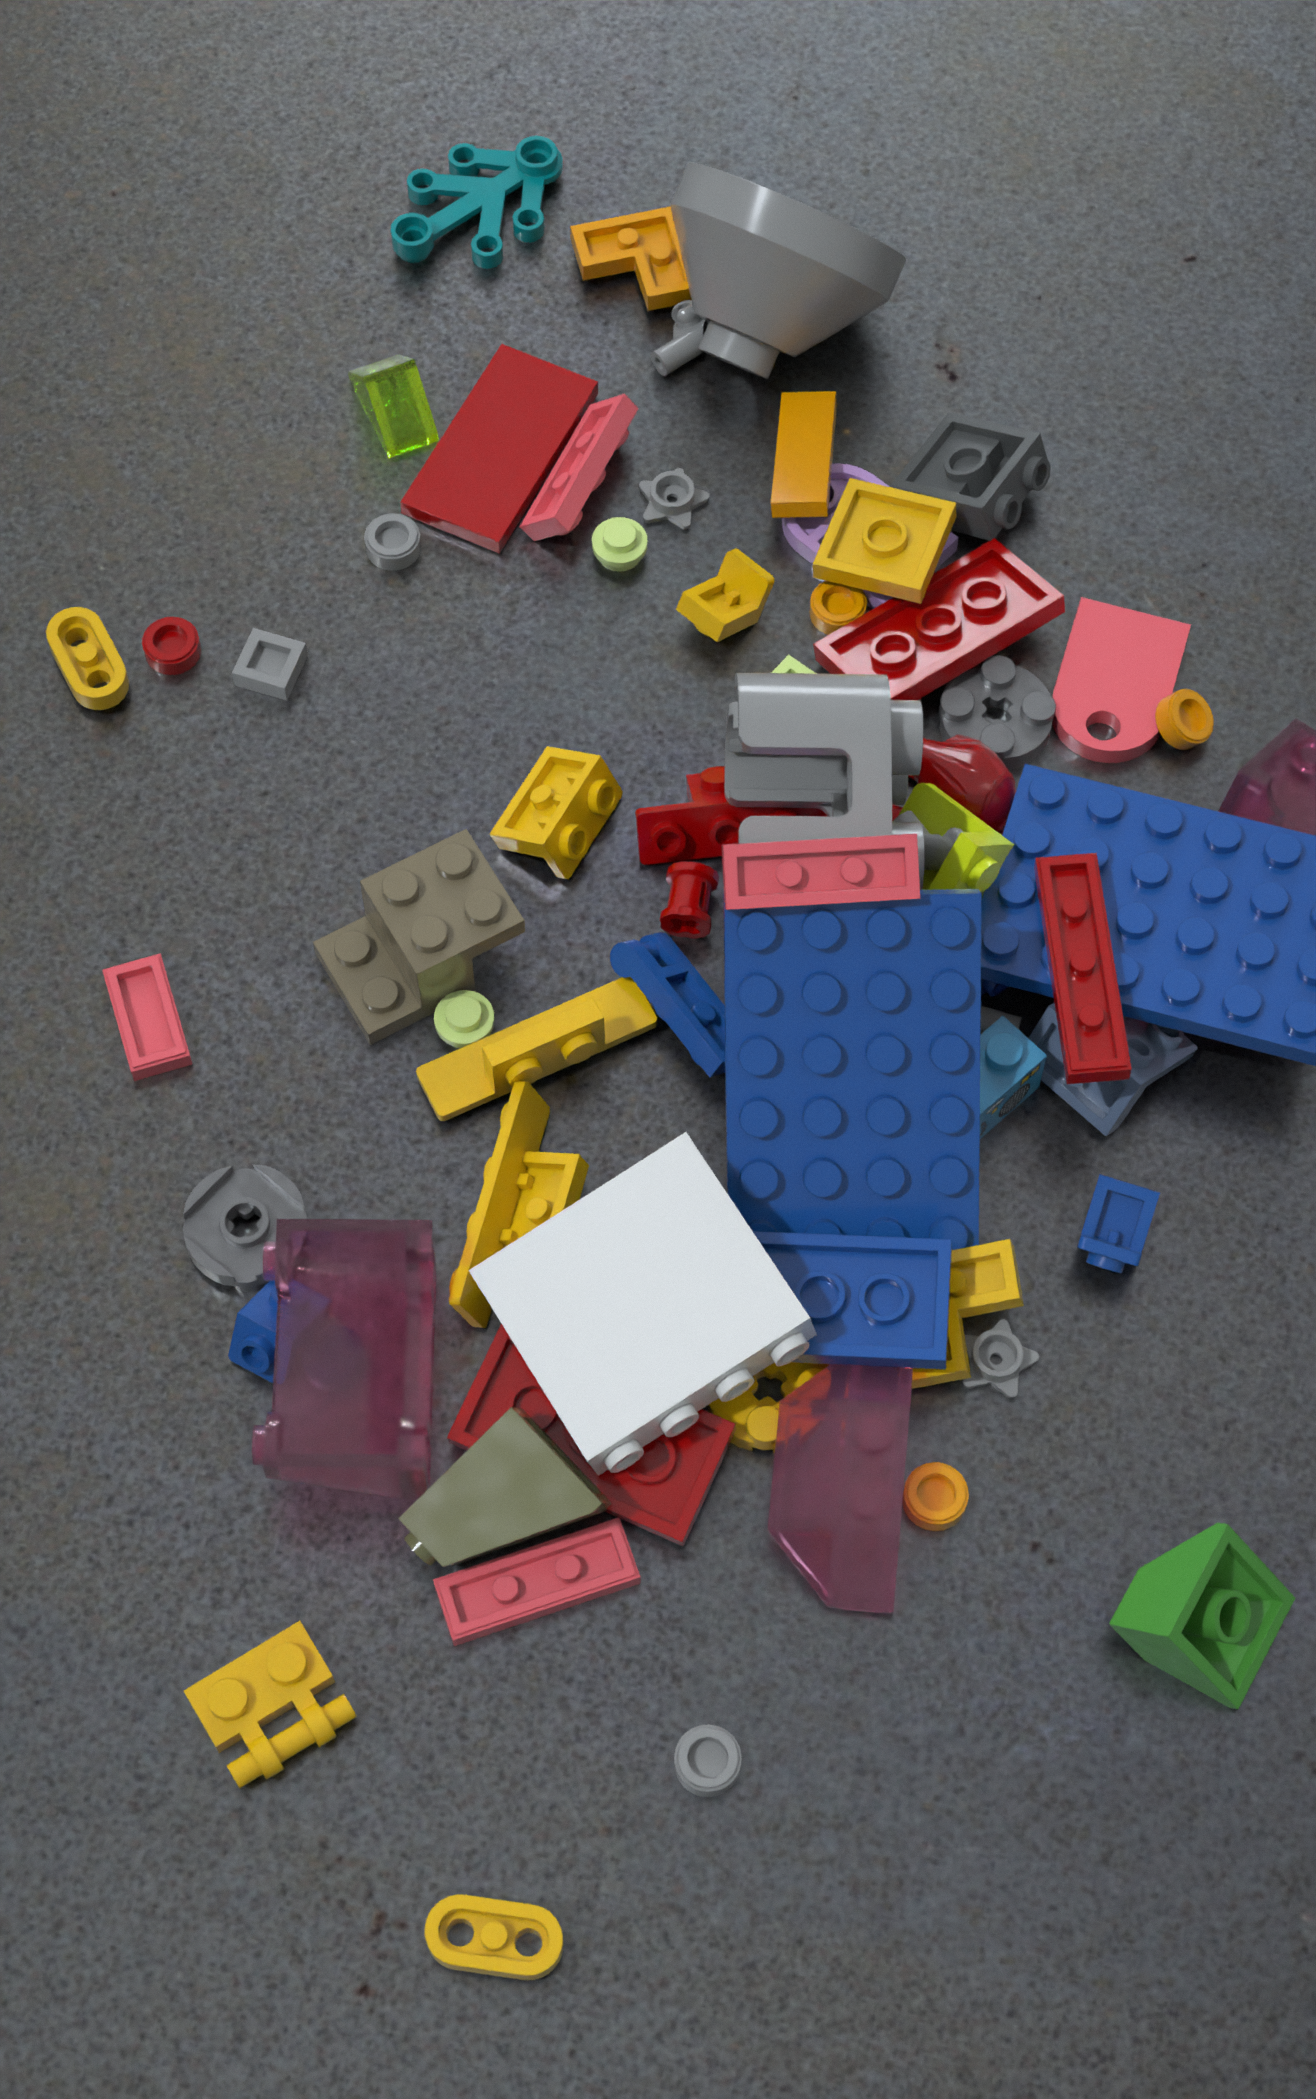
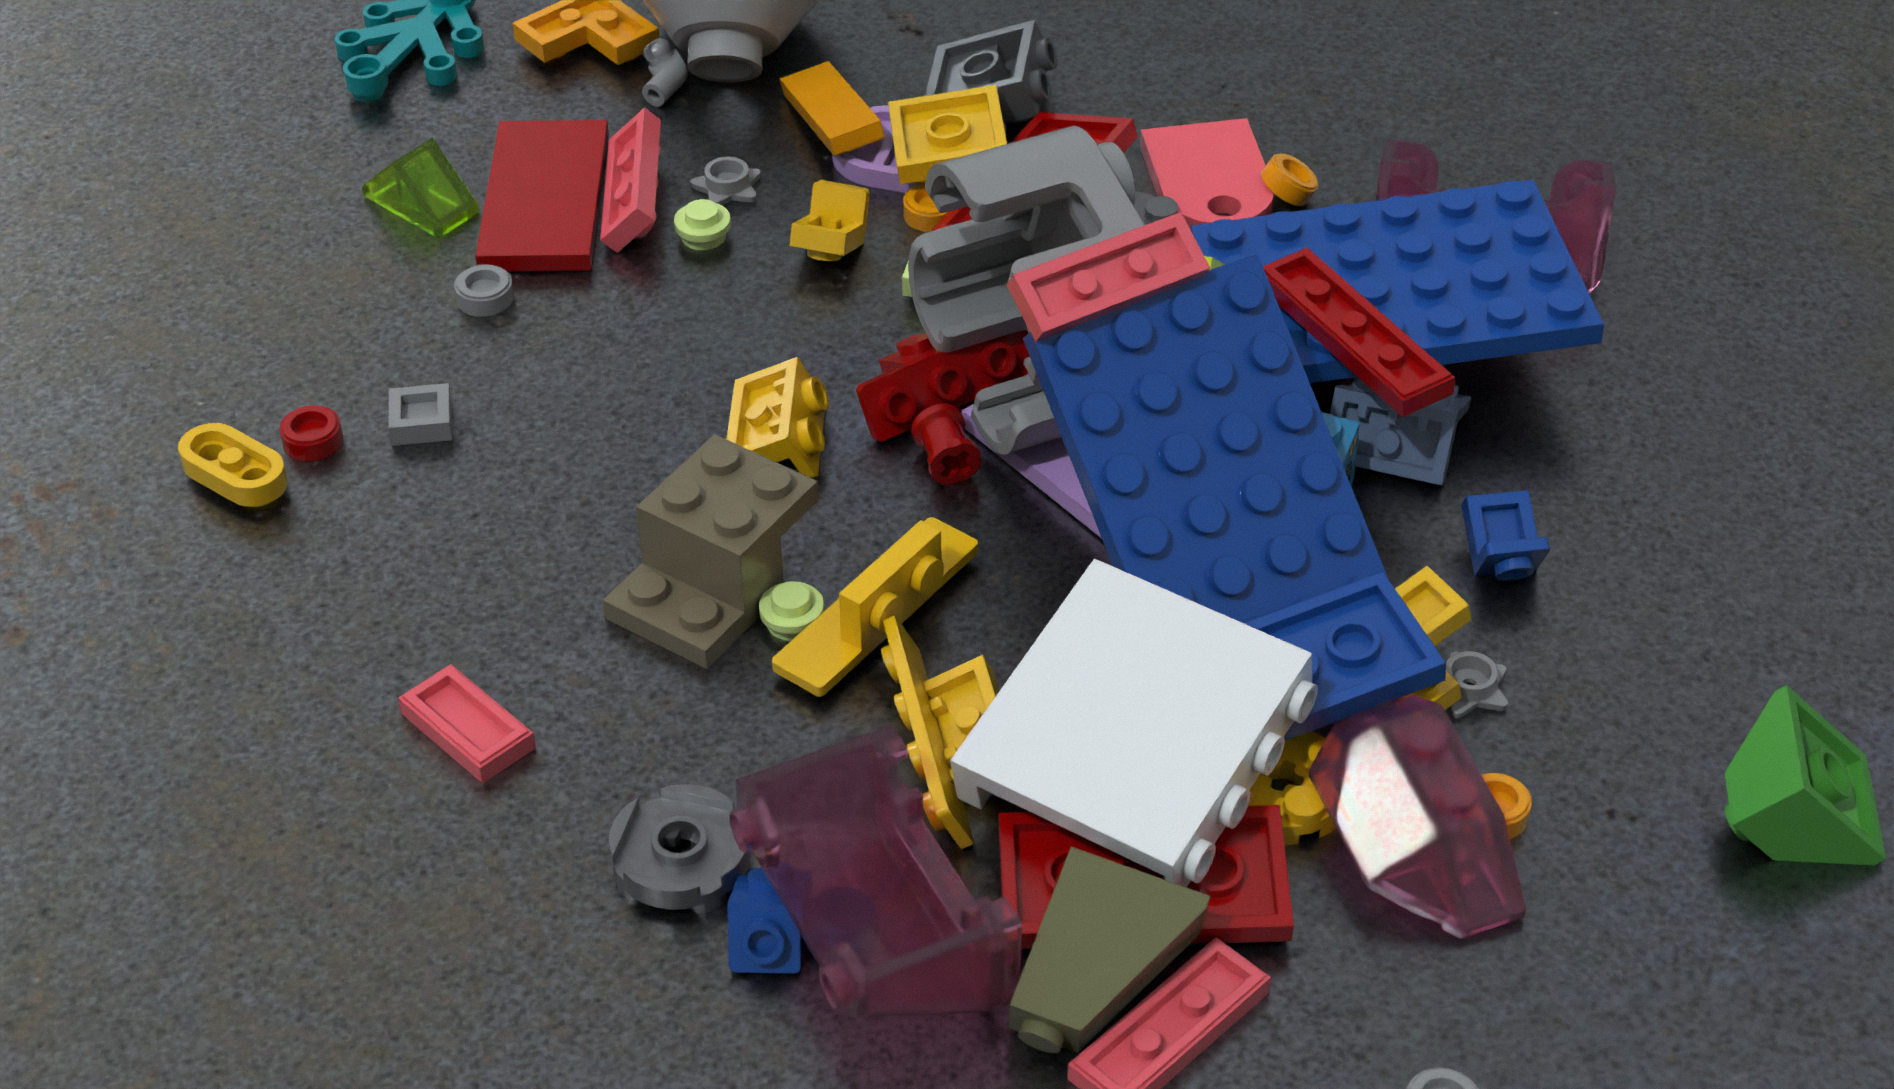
camera: 25 degrees left, 20 degrees down
blue plate [610,932,725,1077] -> none

